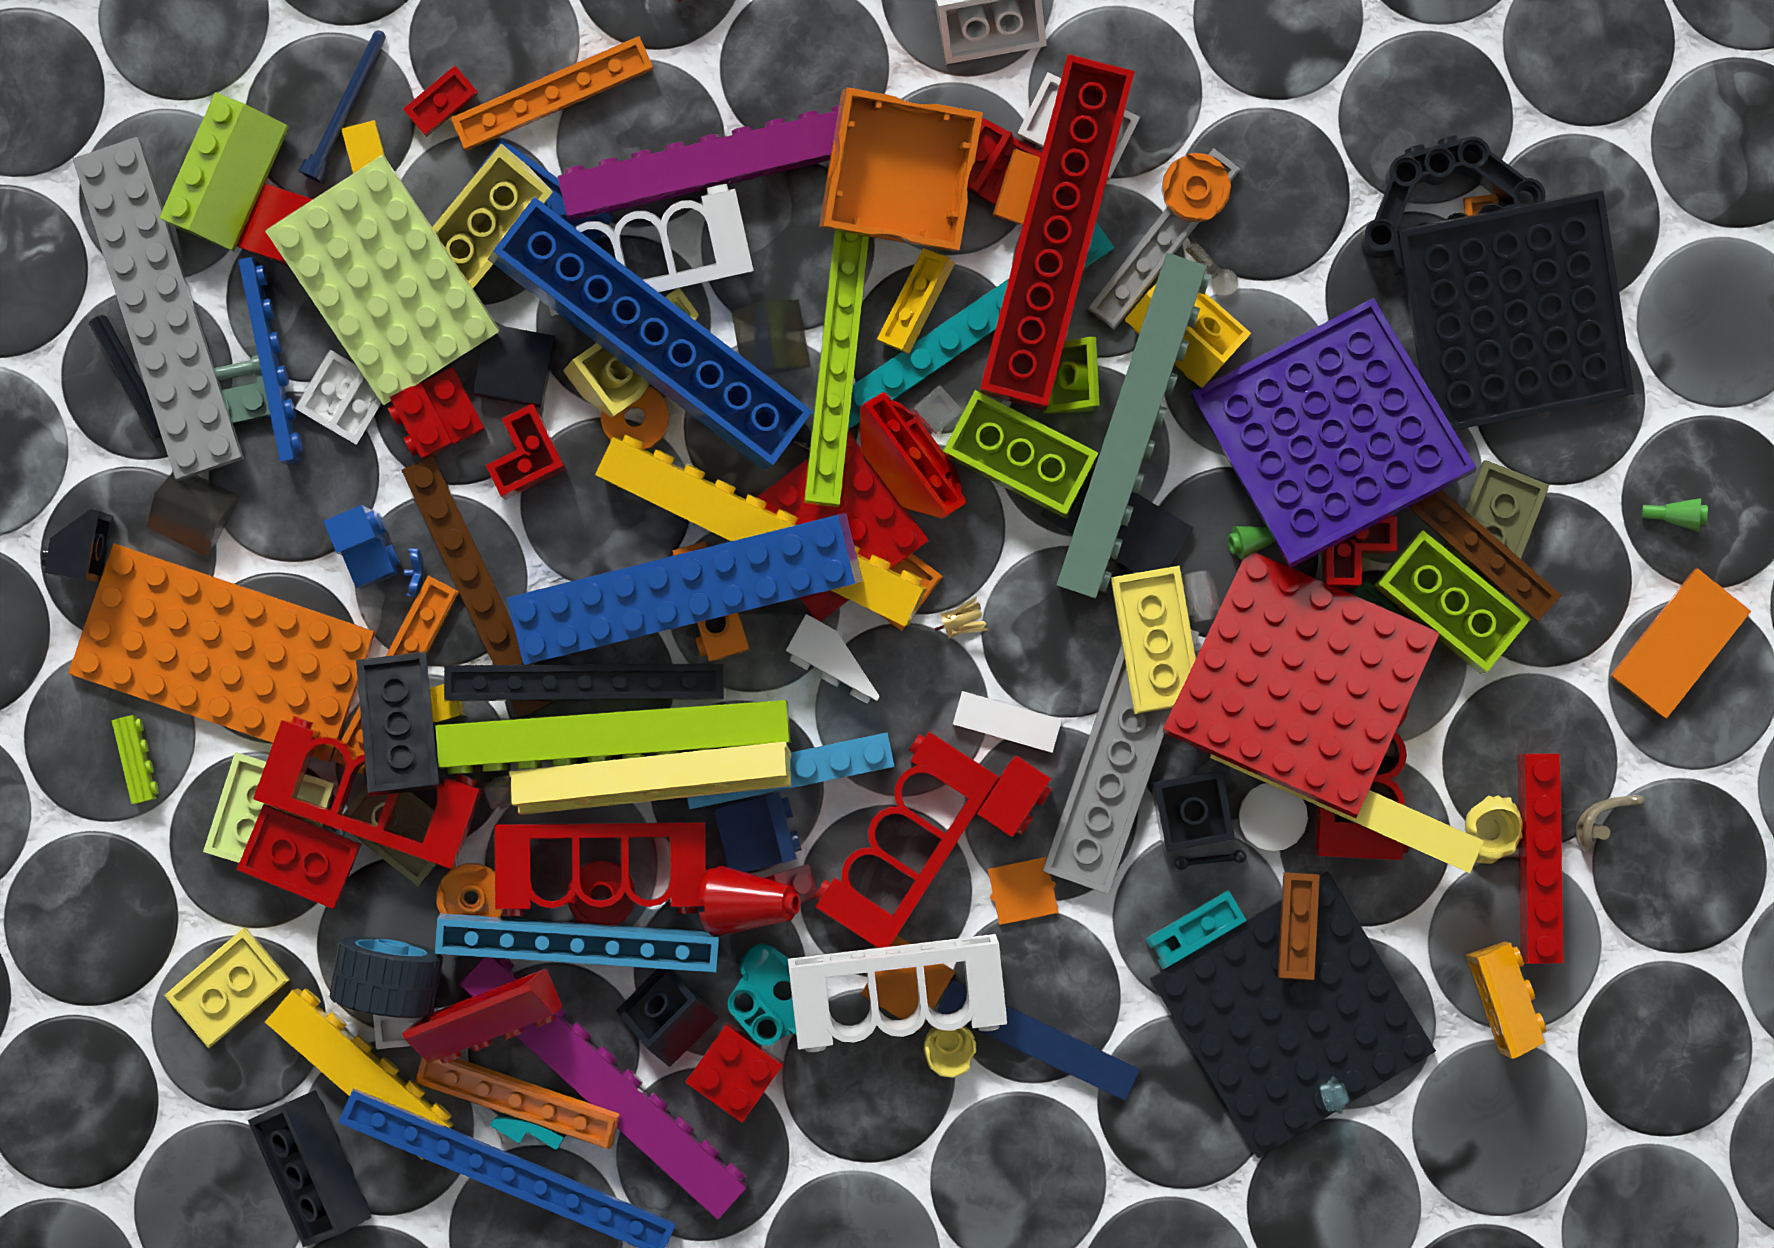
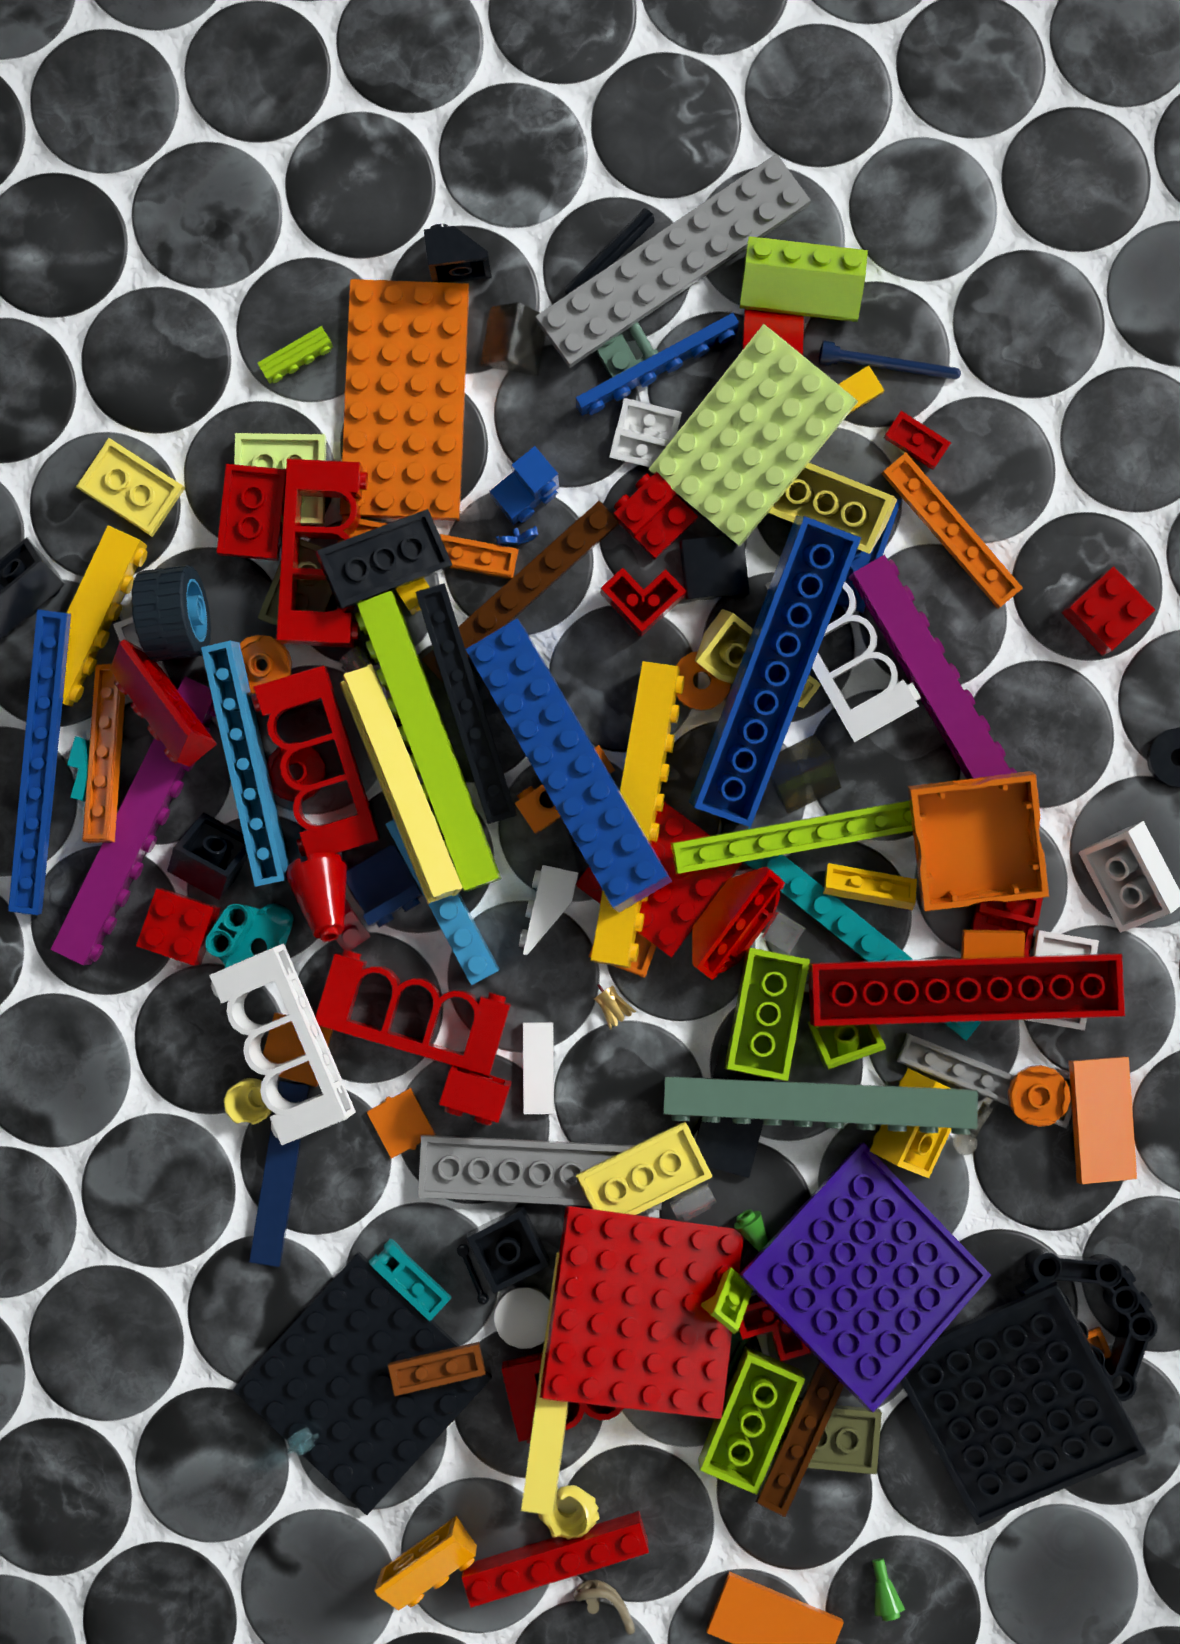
camera: 75 degrees right, 0 degrees up
none -> lime slope [701,1268,753,1334]
none -> orange tile [1069,1056,1137,1184]

